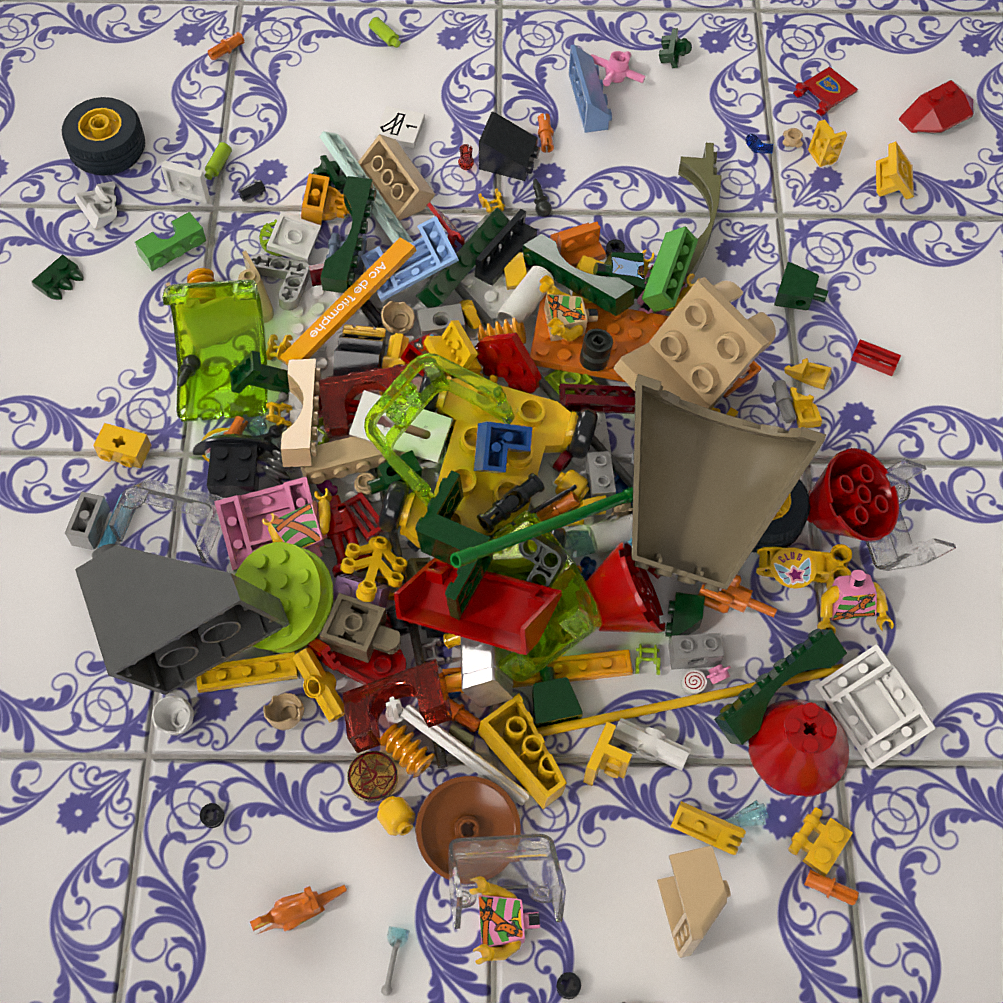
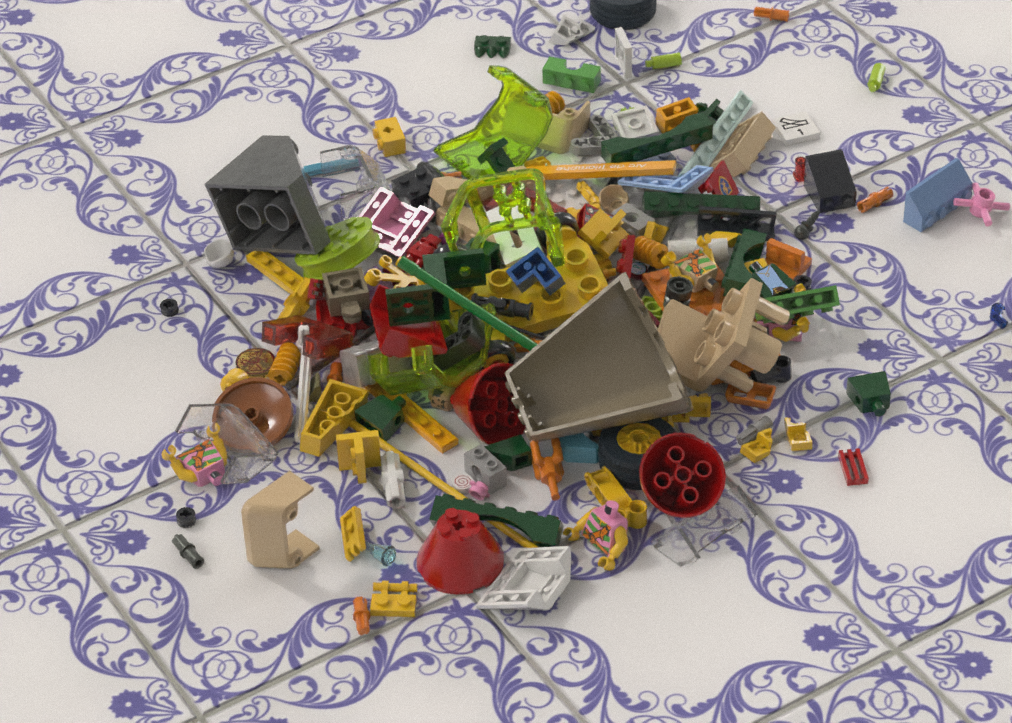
camera: 60 degrees right, 20 degrees down
light grey brick [65,492,110,550] -> none
pearl dark grey bar [178,355,201,387] -> none
black pin [238,179,266,202] -> none
orange animal [250,885,347,935] -> none
torso [262,488,332,557] -> none
tan hair [263,693,304,730] -> none
black piece [333,333,386,384] -> none
hinge [381,926,410,996] -> none
yellow piece [478,188,505,213] -> none
lime piece [635,644,660,675] -> none
olive slope [678,142,722,286] -> none
sticker [771,547,816,589] -> none

